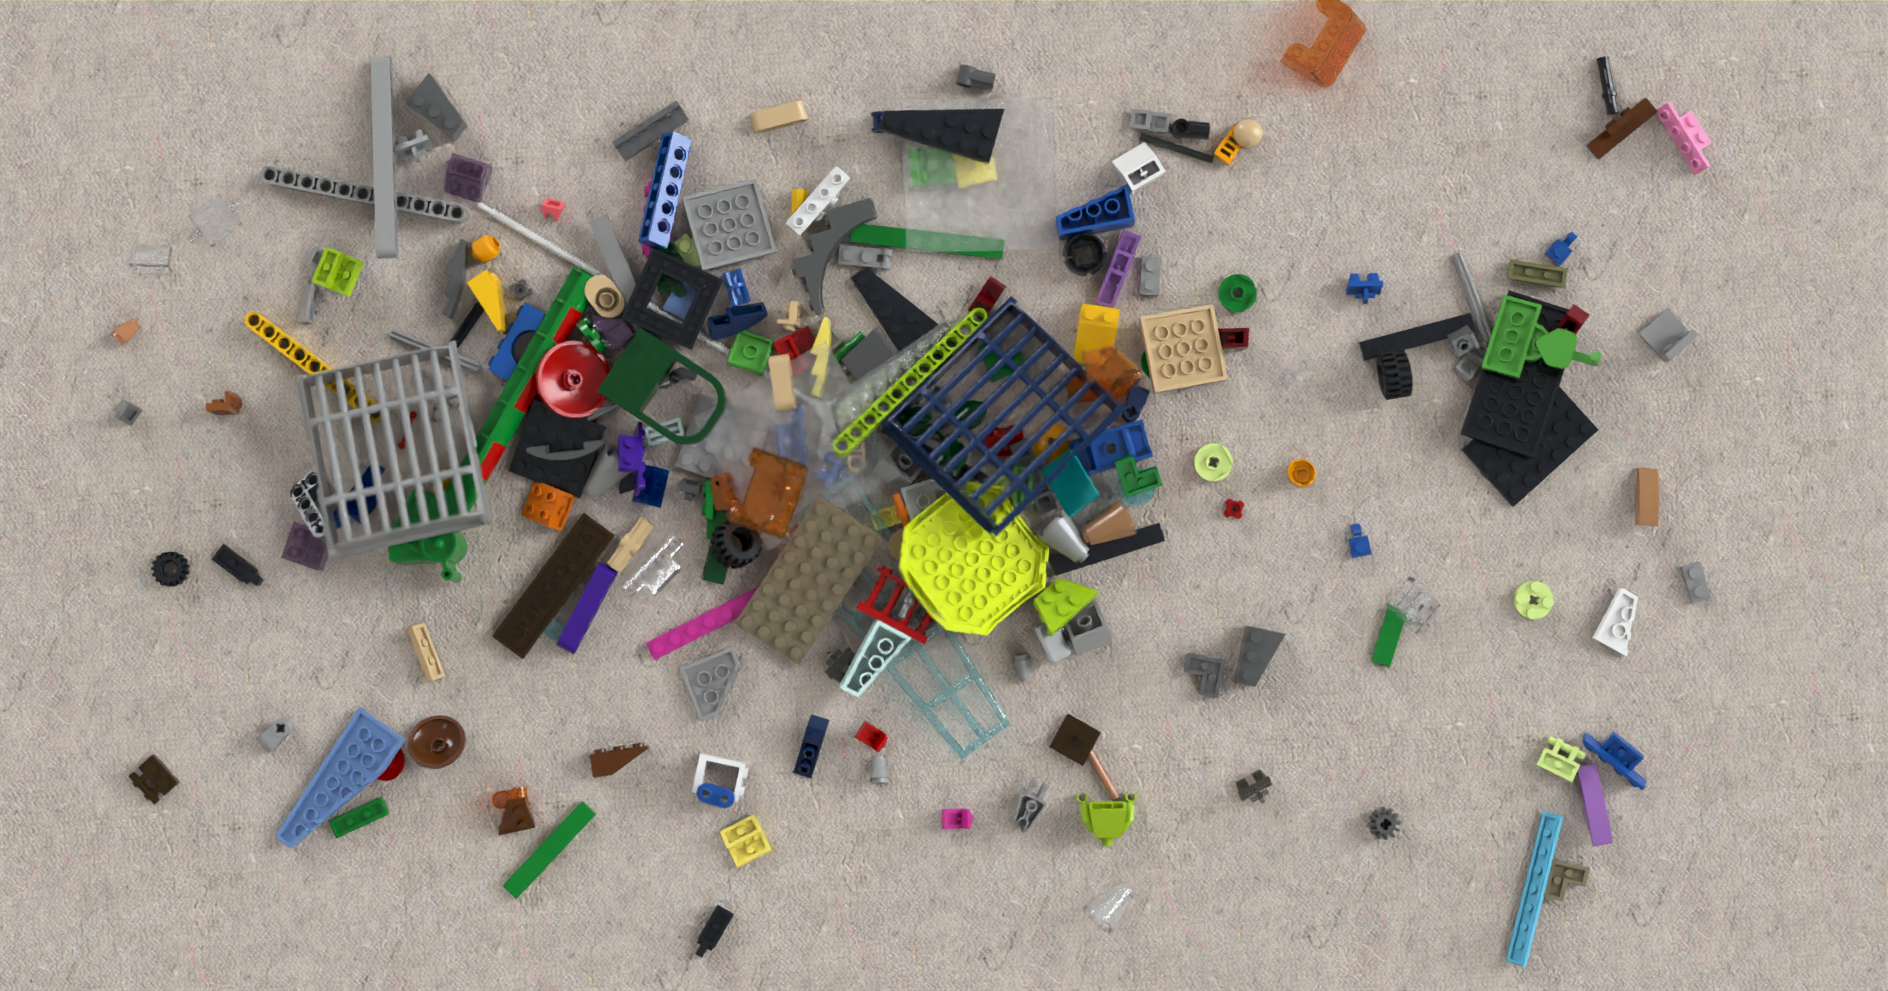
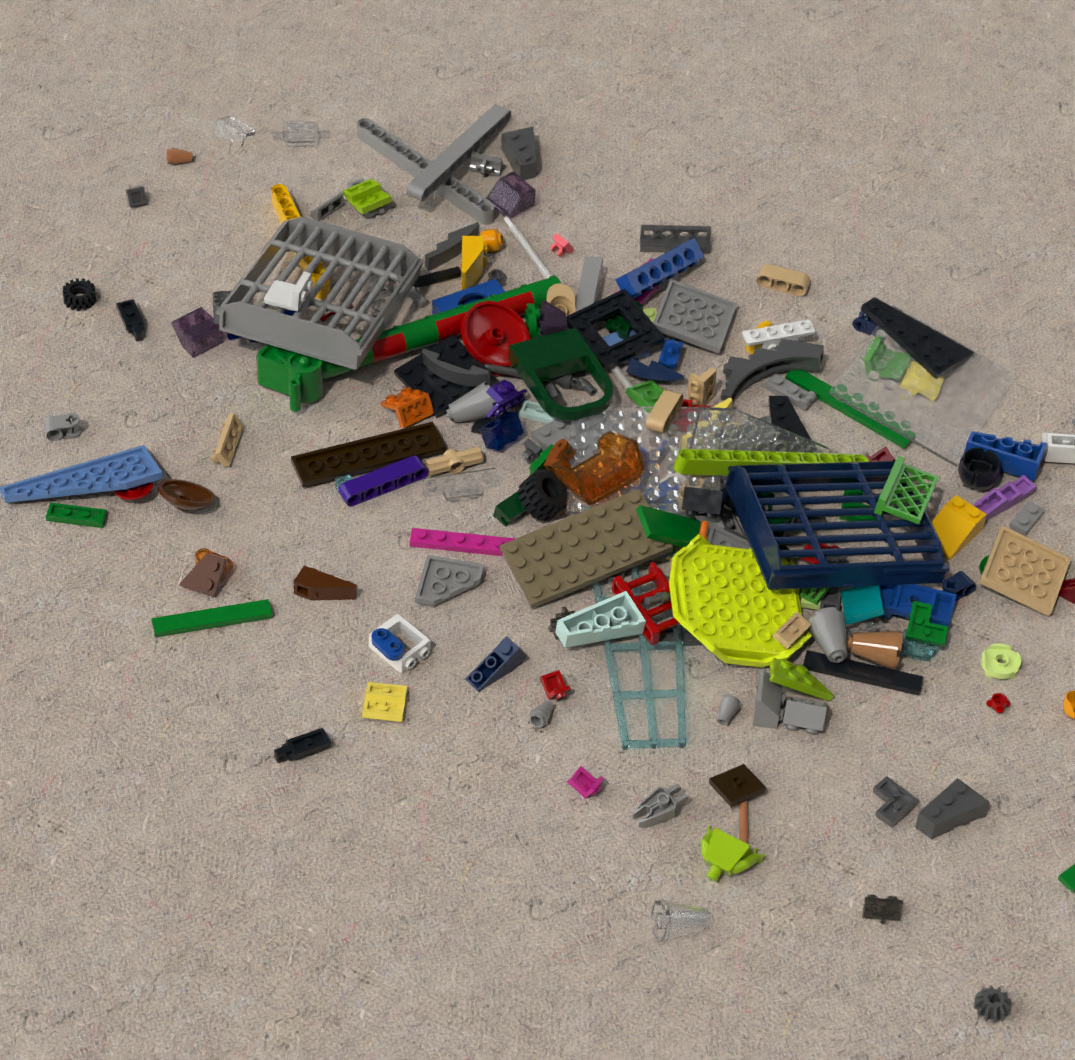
camera: 25 degrees right, 40 degrees down
dark orange bracket [206,391,242,415] -> none
dark grey piece [956,64,996,91] -> none
clear orange windscreen [1064,346,1143,403] -> none
none -> white bracket [264,272,313,311]
none -> flat silver tile [546,382,566,406]
none -> green tile [636,505,701,547]
none -> black slope [682,487,727,518]
none -> tan plate [772,612,812,649]
none -> bright green fence [874,456,939,525]

